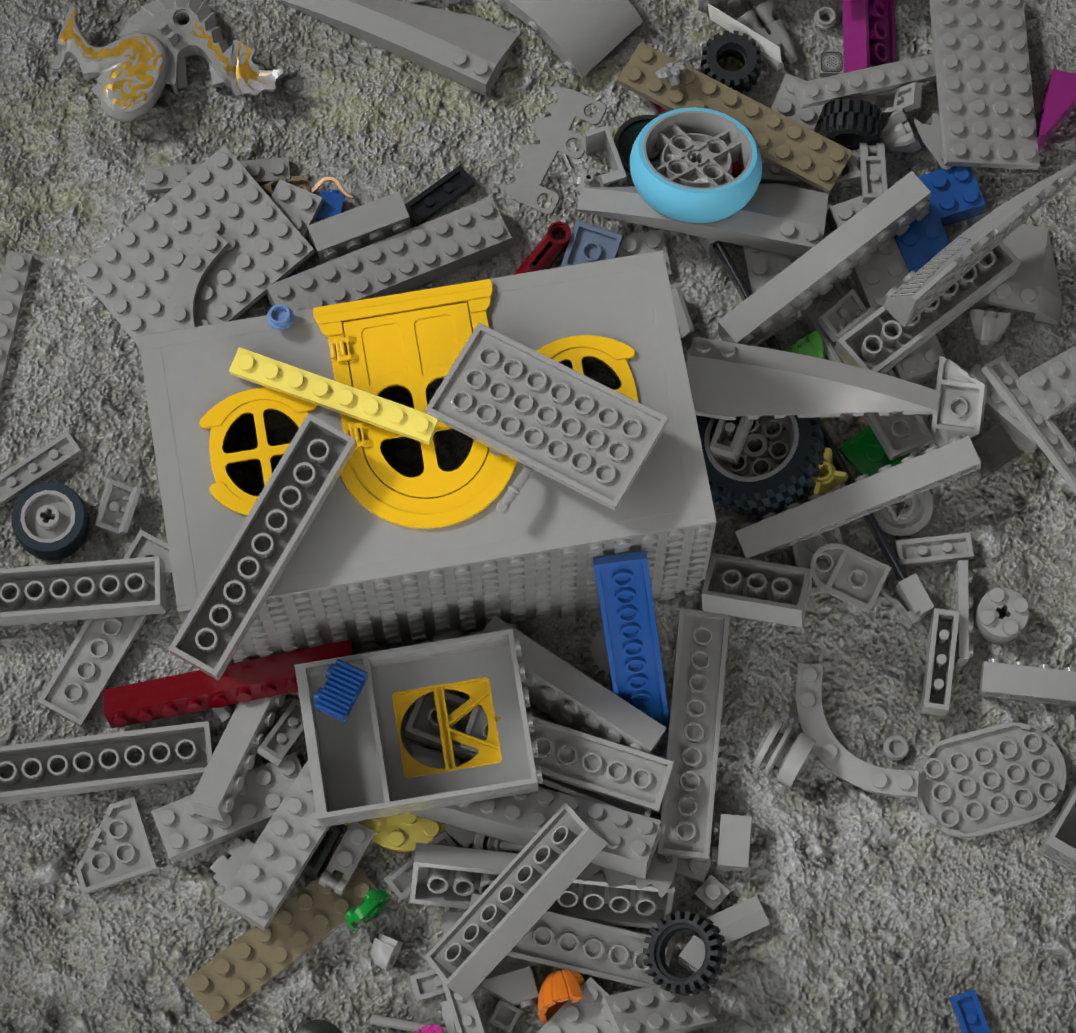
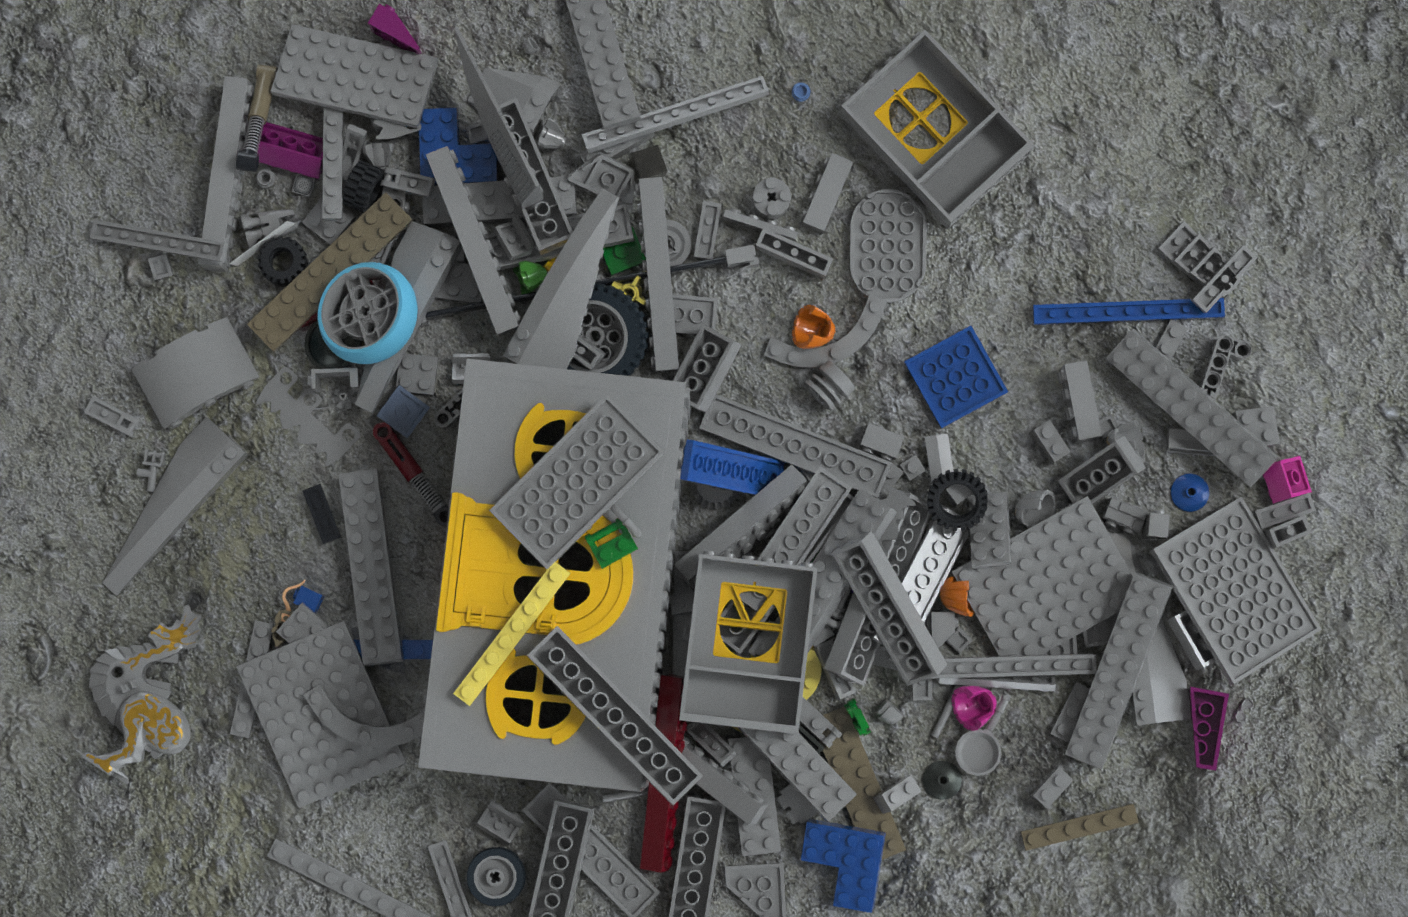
camera: 75 degrees left, 10 degrees up
medium blue plate [267,304,294,330] -> none
light grey brick [307,192,411,265] -> none
blue brick [313,659,368,723] -> none
light grey plant [655,62,686,86] -> none
light grey tile [809,543,892,613] -> none
light grey tile [883,735,909,762] -> none
none -> green plate [584,518,638,569]
none -> orange hair [792,305,836,349]
none -> blue piece [801,819,886,913]
none -> light grey brick [873,775,922,814]
none -> blue plate [904,326,1008,429]

